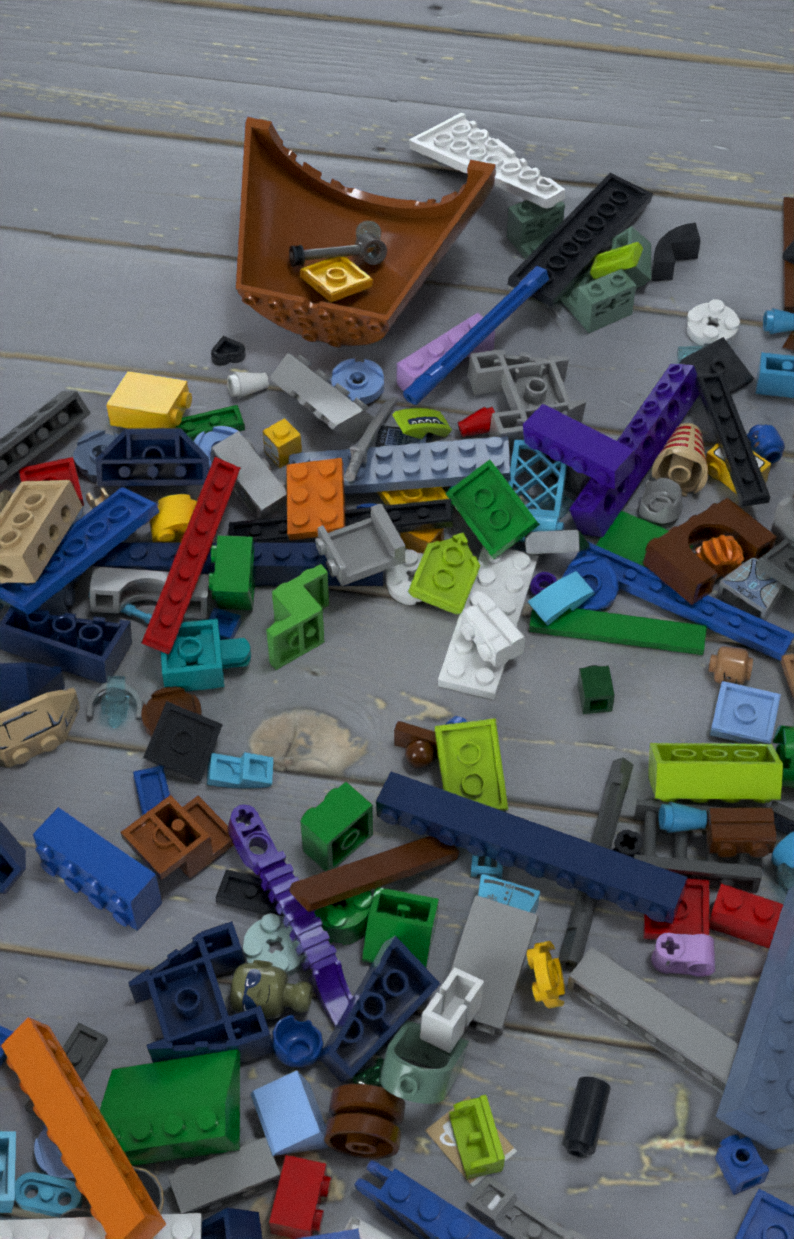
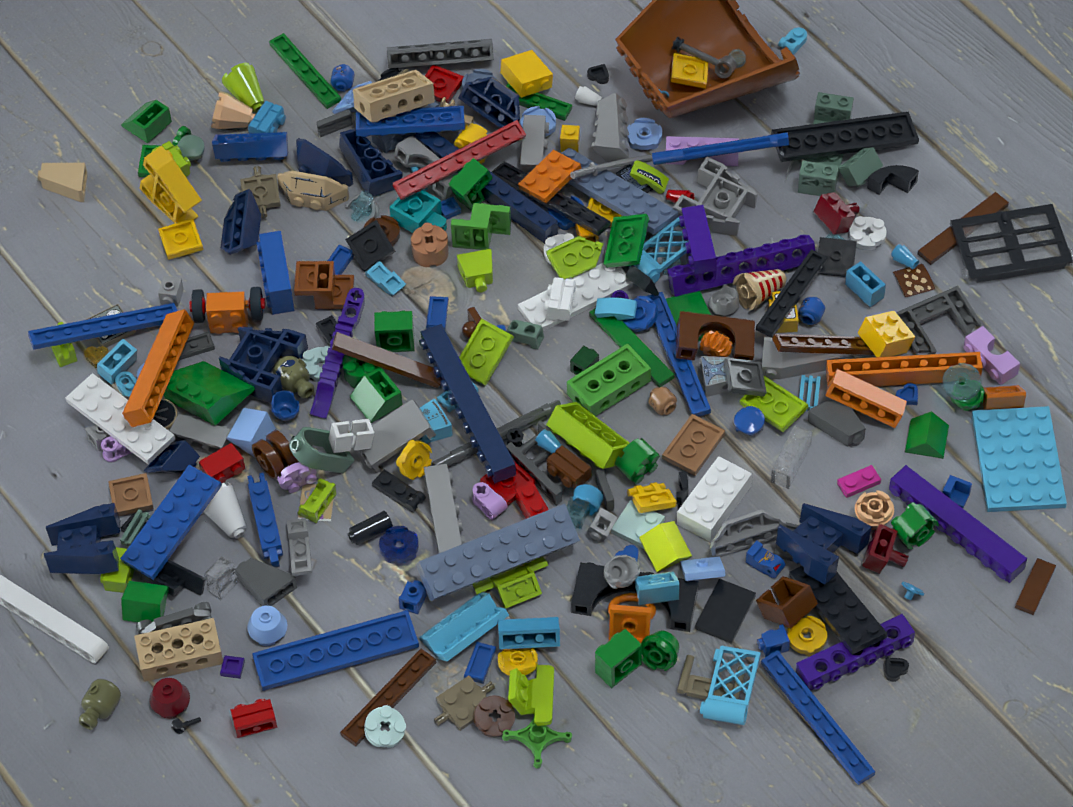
camera: 45 degrees right, 0 degrees up
light grey panel [315,503,405,586] -> none
dark blue wedge [318,936,441,1082] -> none
white wing [409,113,565,209] -> none
lime tile [590,242,643,279] -> none
light blue plate [710,681,781,744] -> none
none -> orange brick [189,287,266,334]
none -> lavender plate [277,462,317,493]
none -> black plate [372,469,426,512]
none -> clear blue plate [379,526,419,563]
none -> nougat brick [411,223,449,267]
none -> blue tile [426,296,449,330]
none -> lime torso [457,249,493,293]
none -> sand green leg [506,320,544,350]
none -> bright green brick [567,344,651,416]
none -> medium azure plate [778,27,807,54]
none -> dark red brick [813,192,860,235]

